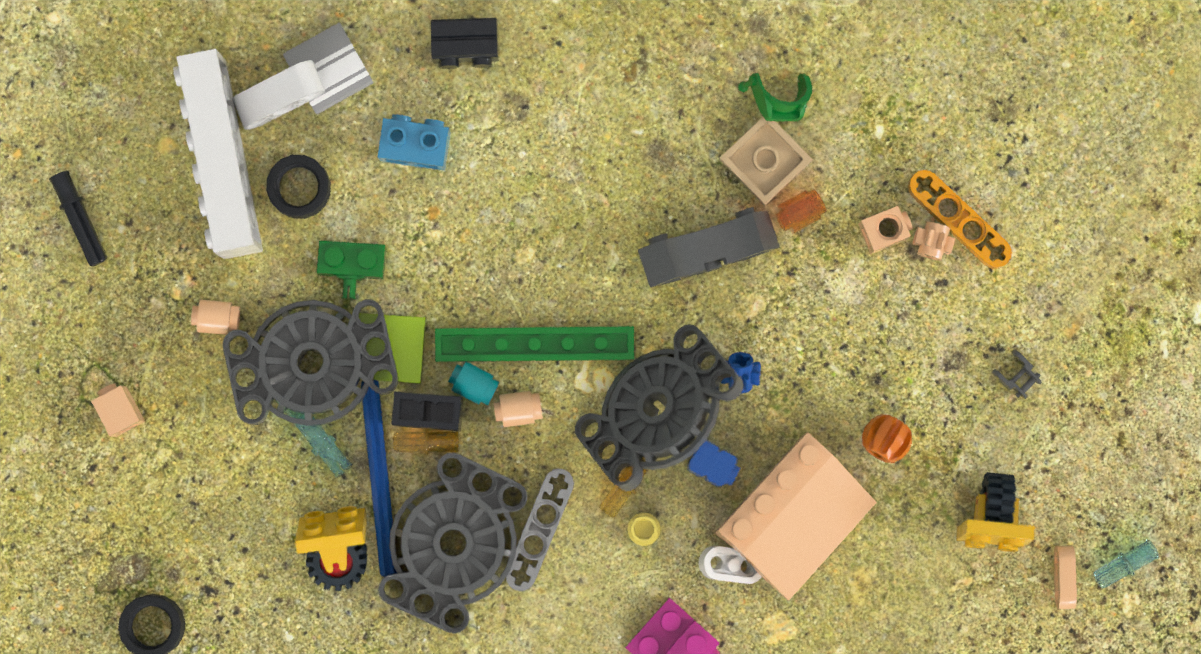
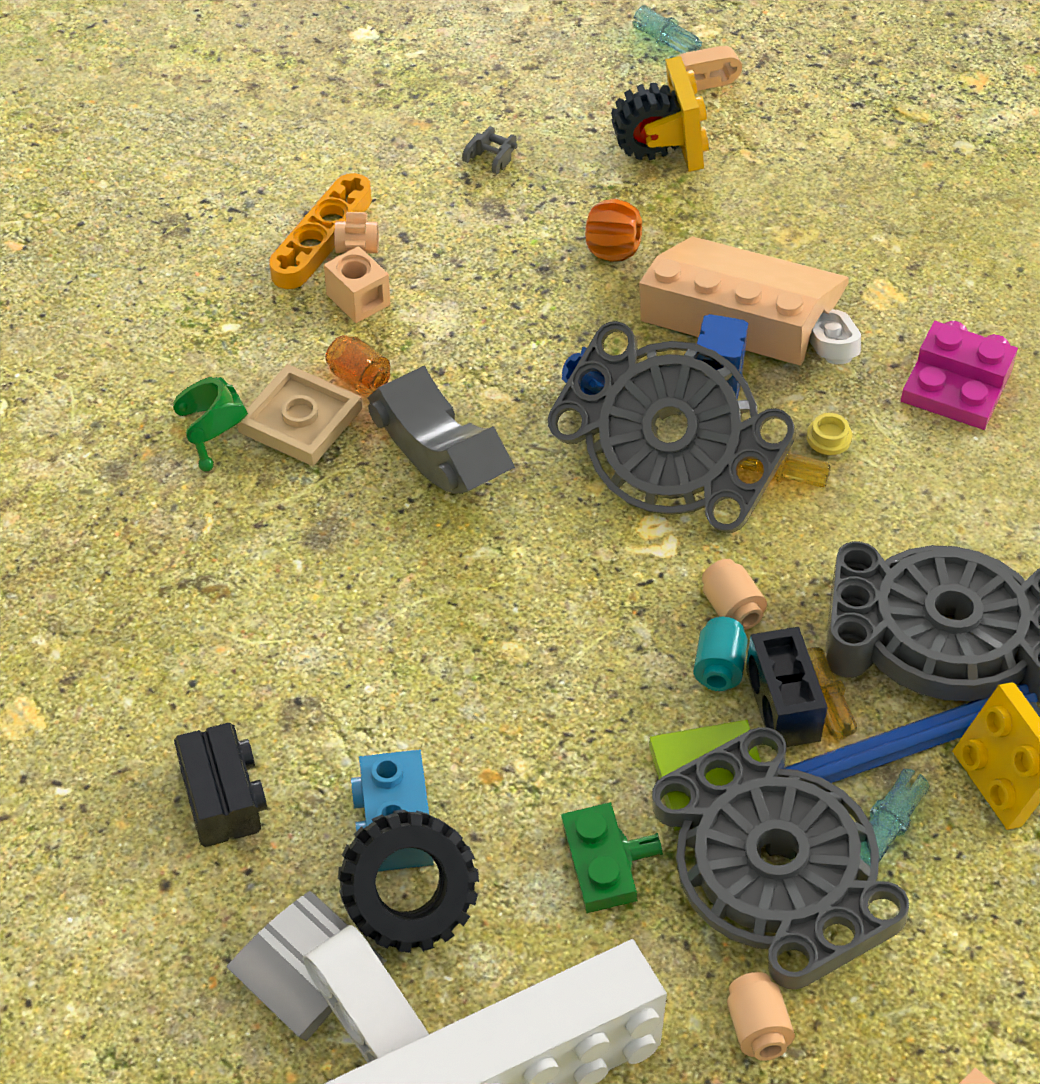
camera: 110 degrees left, 35 degrees down
black tyre [266,155,331,219] -> none
green plate [435,326,634,362] -> none
light grey beam [506,468,574,591] -> none
none -> black tyre [338,810,479,953]

